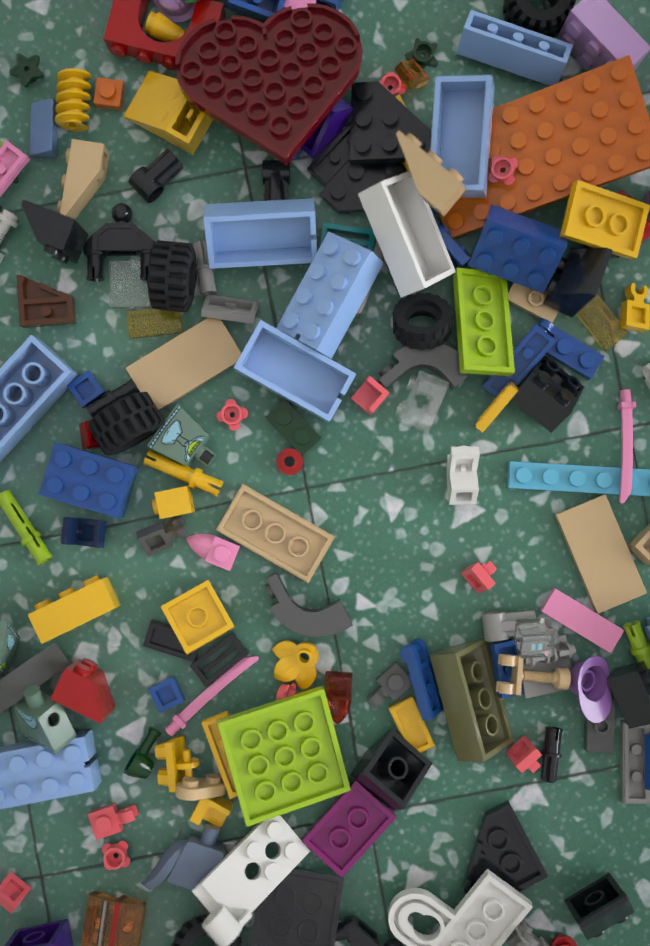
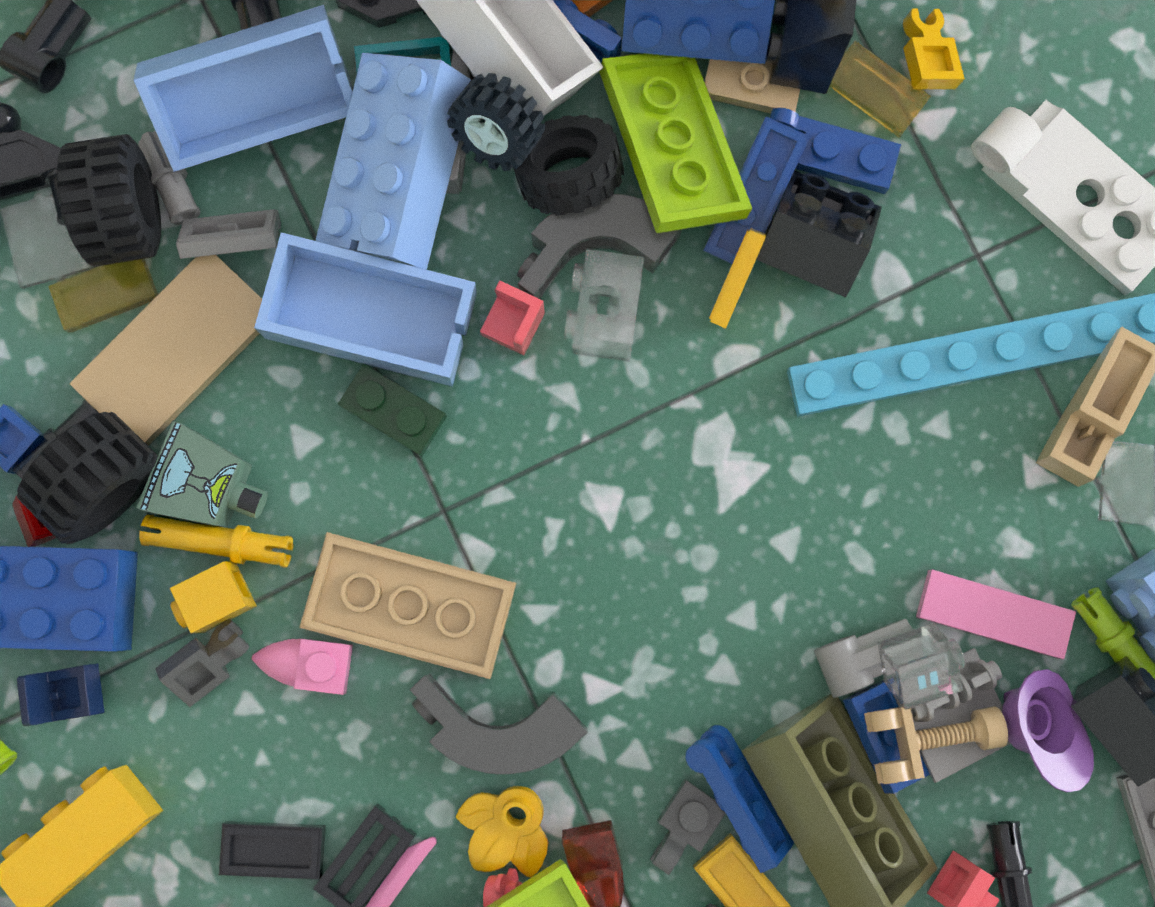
camera: 10 degrees left, 5 degrees down
yellow plate [160,580,235,655] -> none
coral plate [216,399,248,431] -> none
red plate [276,448,303,475] -> none
white brick [447,446,480,505] -> none
coral tile [461,561,497,593] -> none
tan tile [554,494,647,614] -> none
dark grey plate [584,697,615,753] -> none
bright pink sword [617,389,636,504] -> none
none -> black wheel [447,73,545,171]

